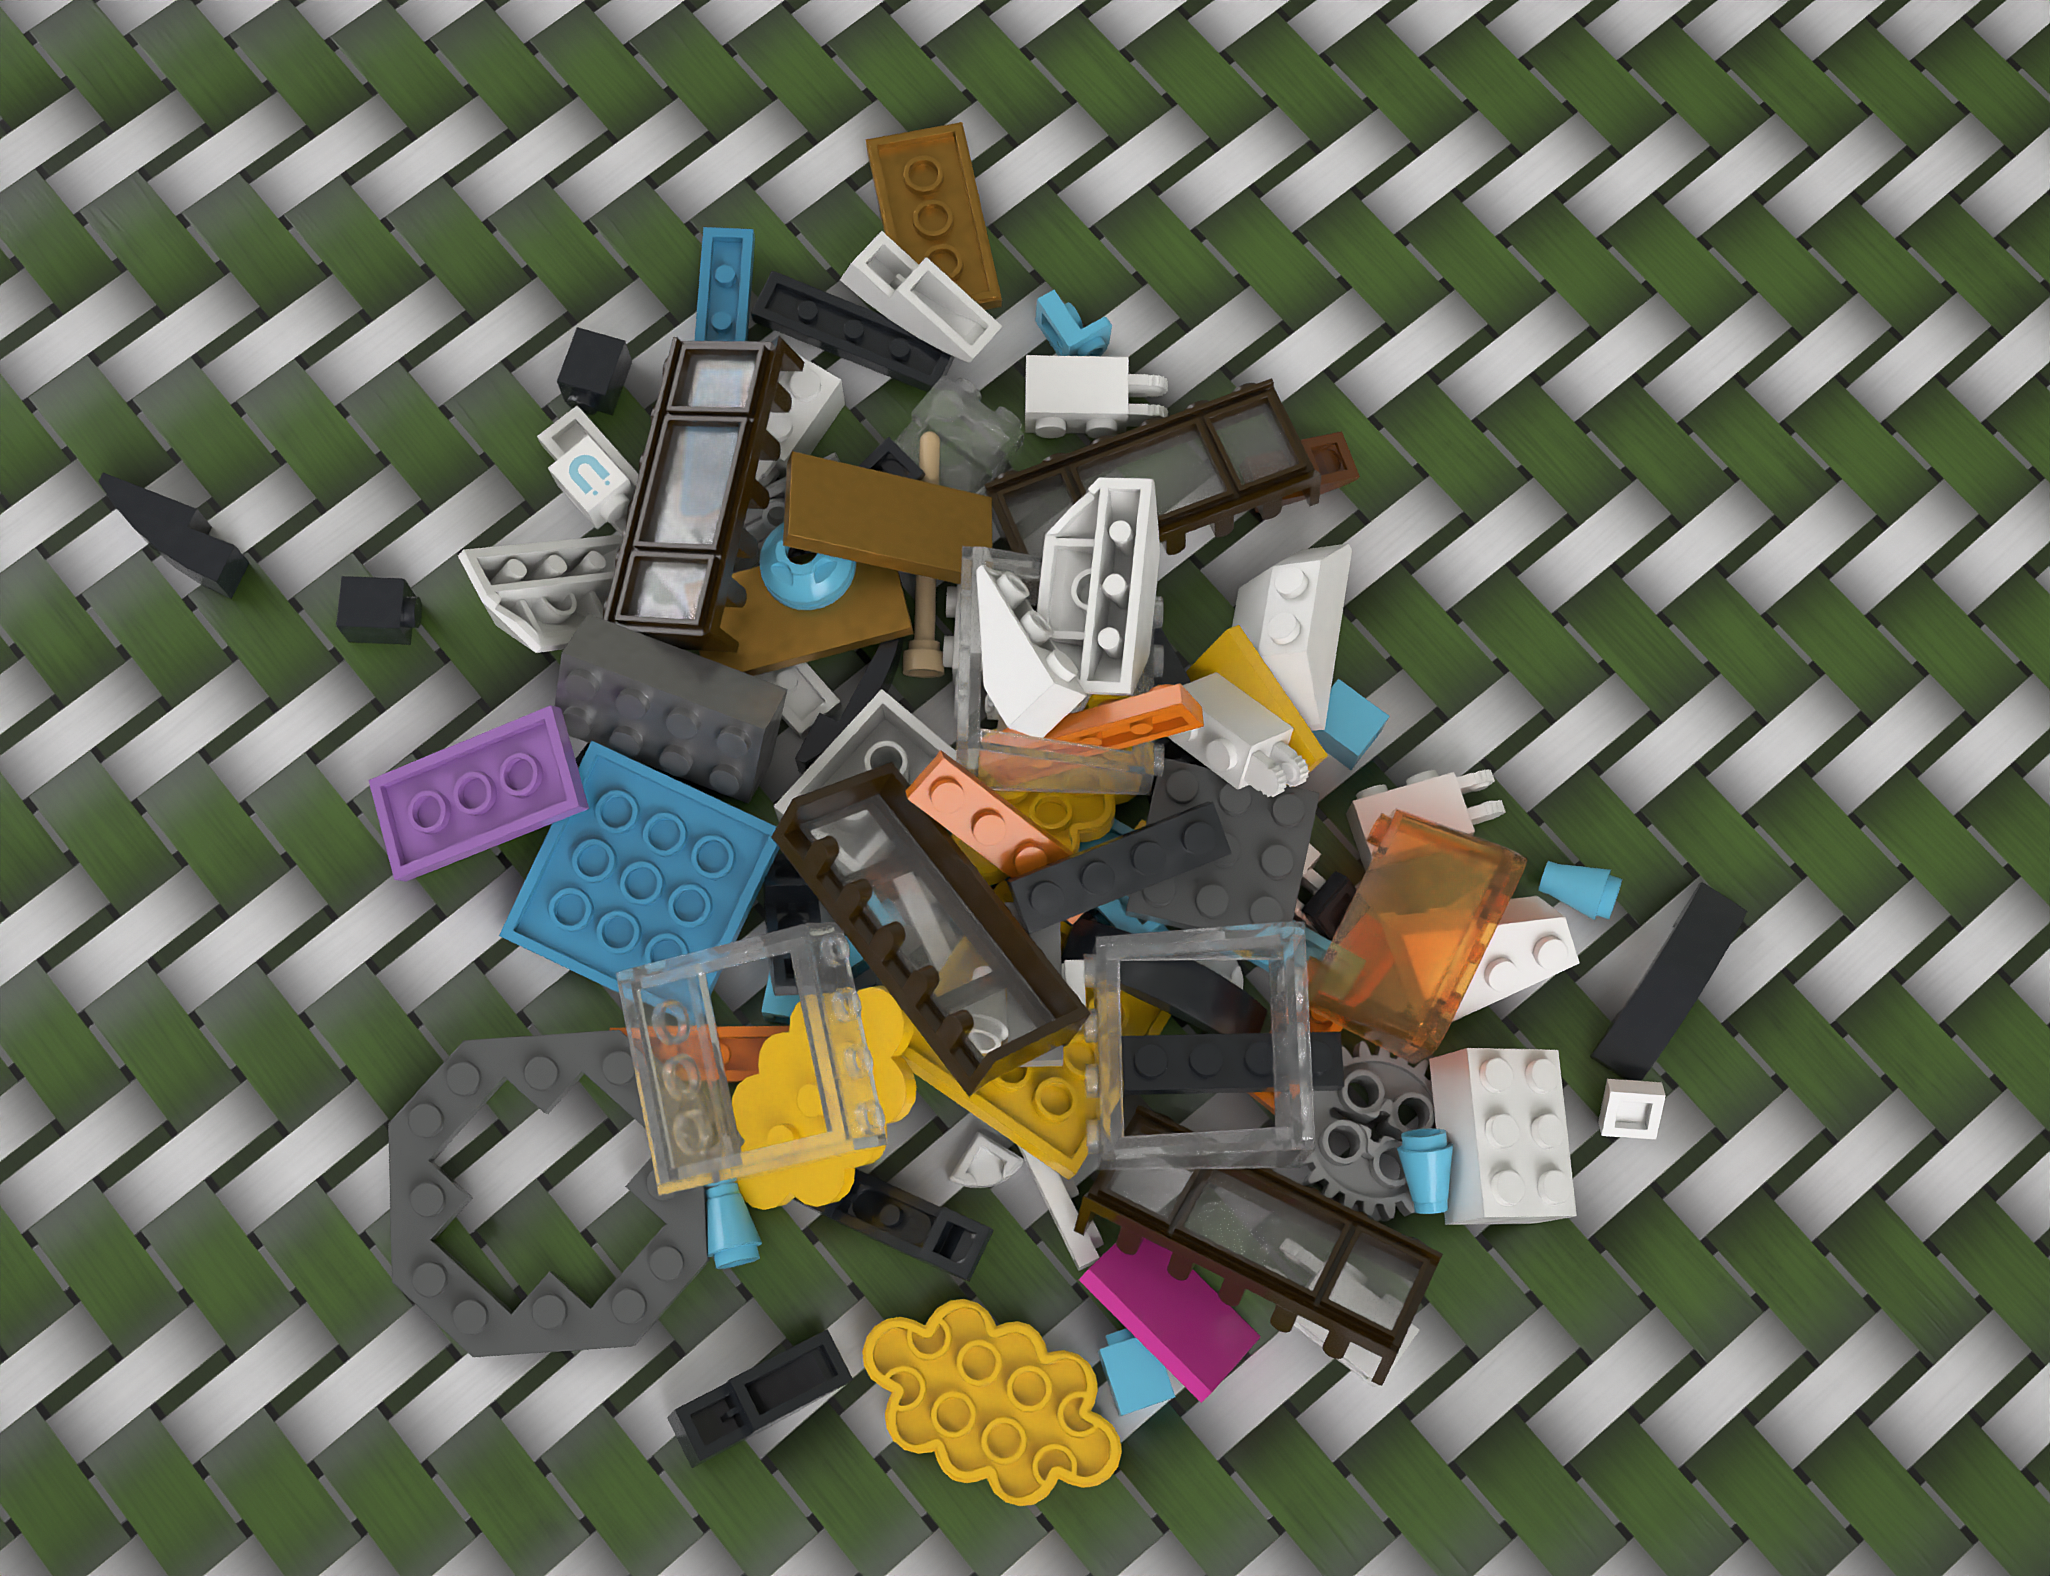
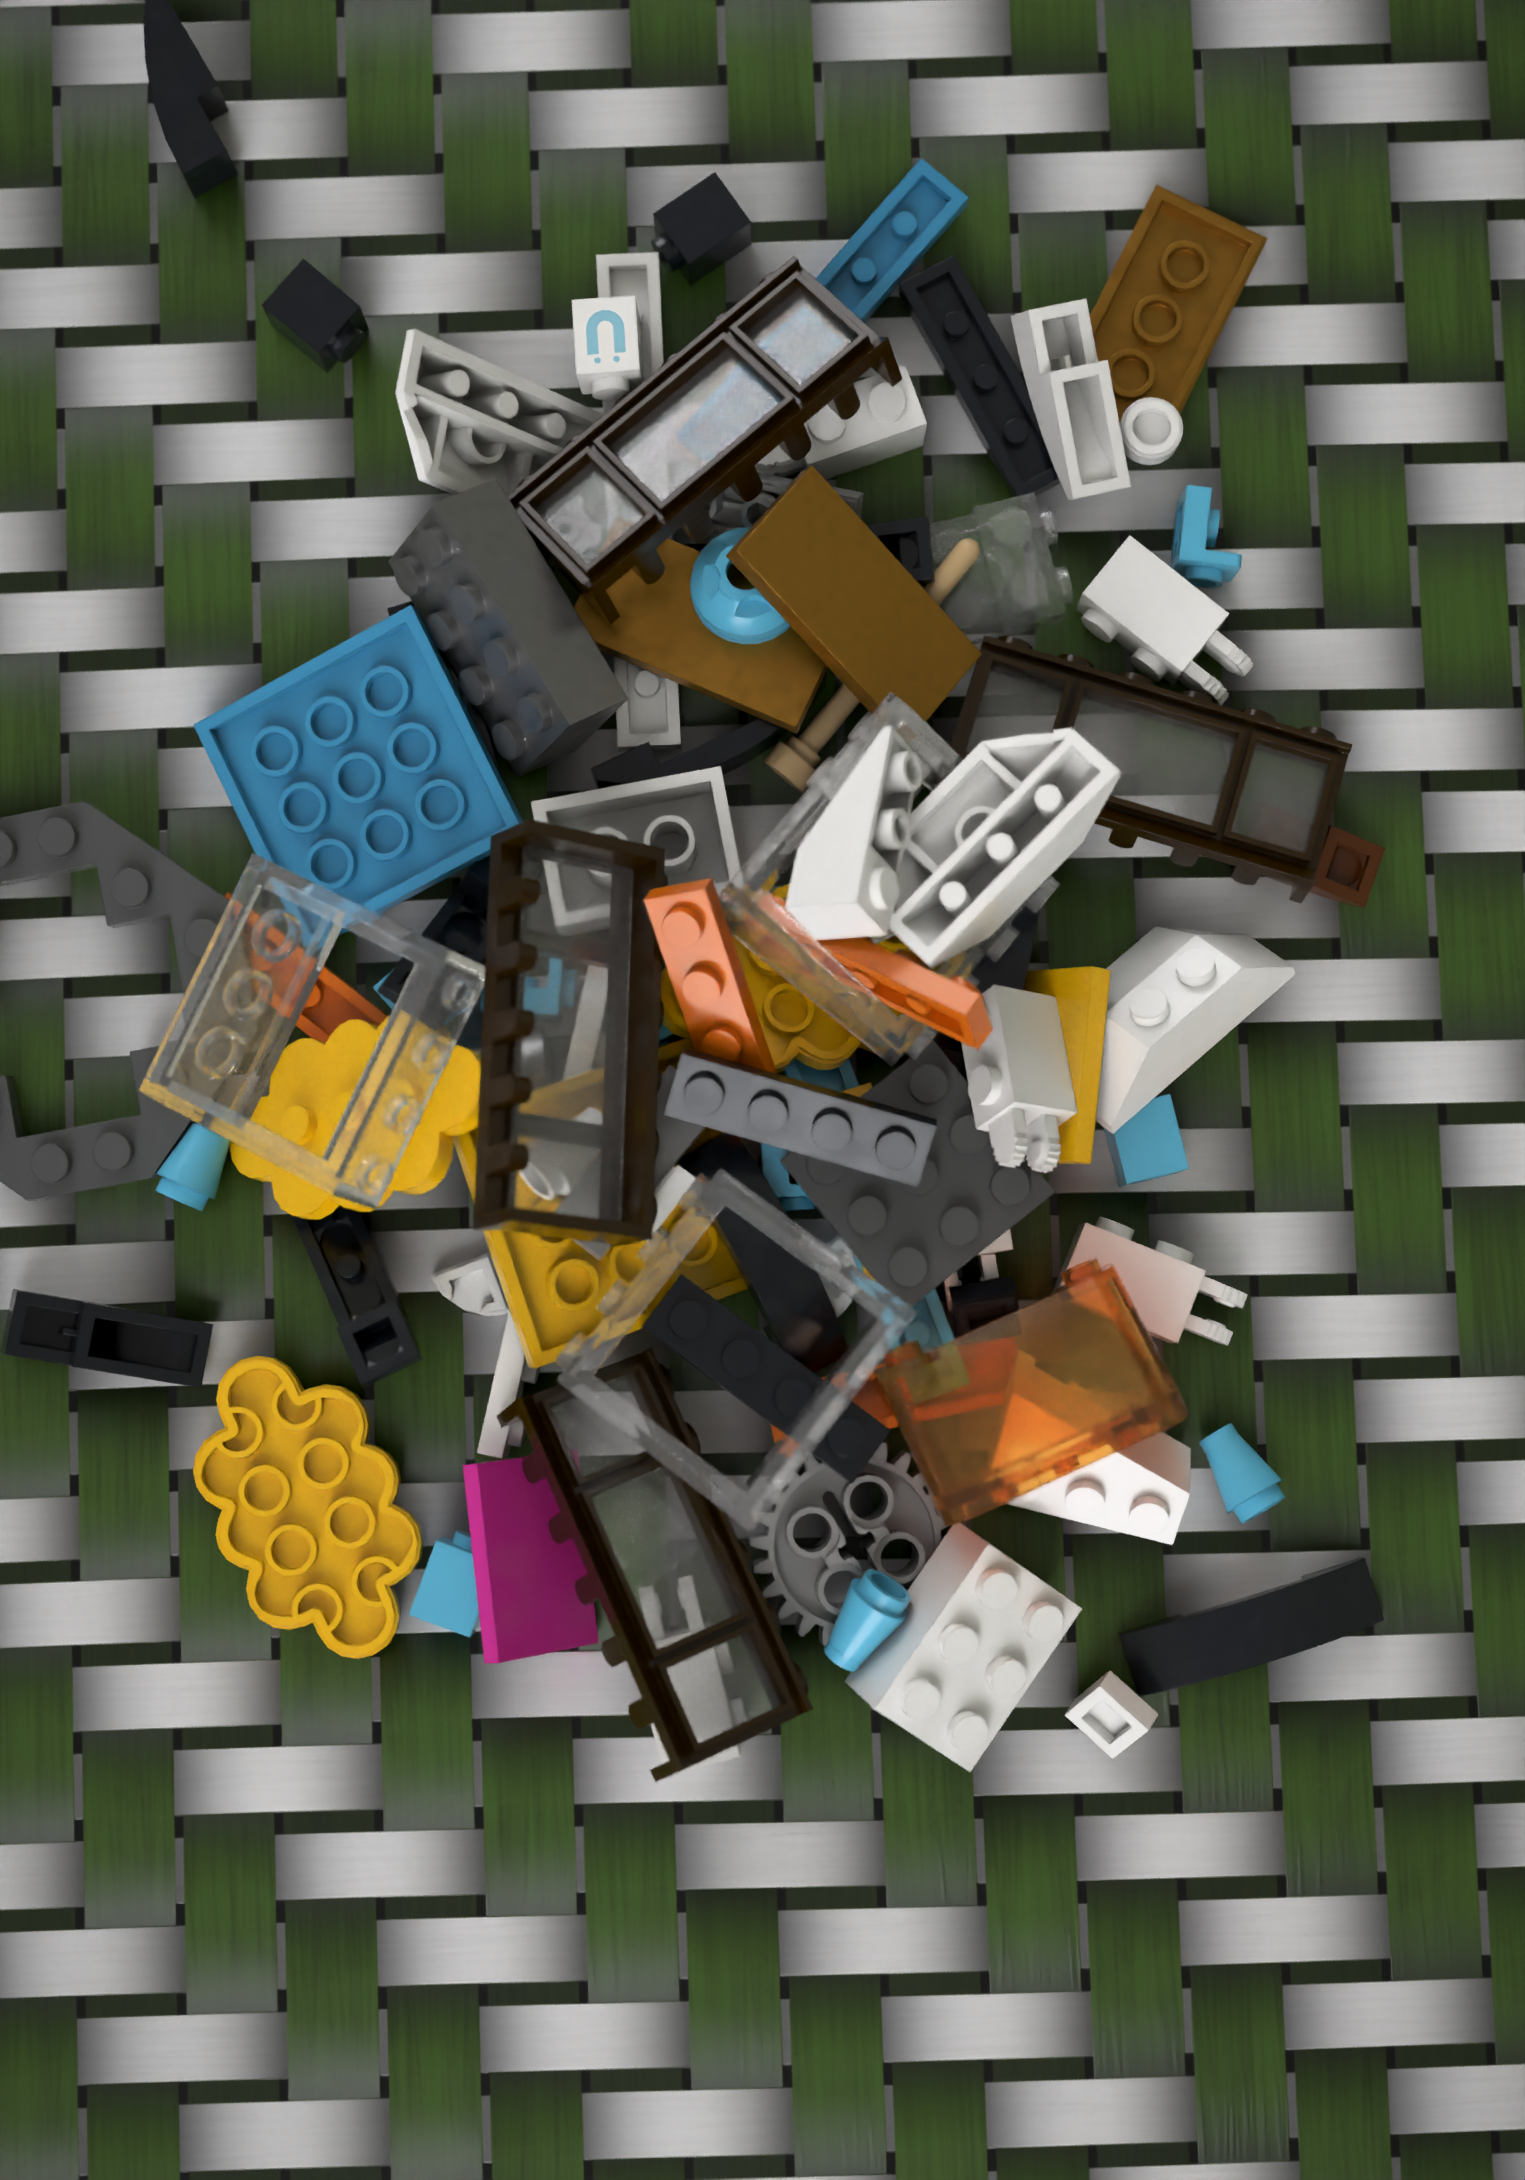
camera: 40 degrees right, 10 degrees up
medium lavender plate [369,705,589,882] -> none
none -> white tile [1120,397,1183,465]

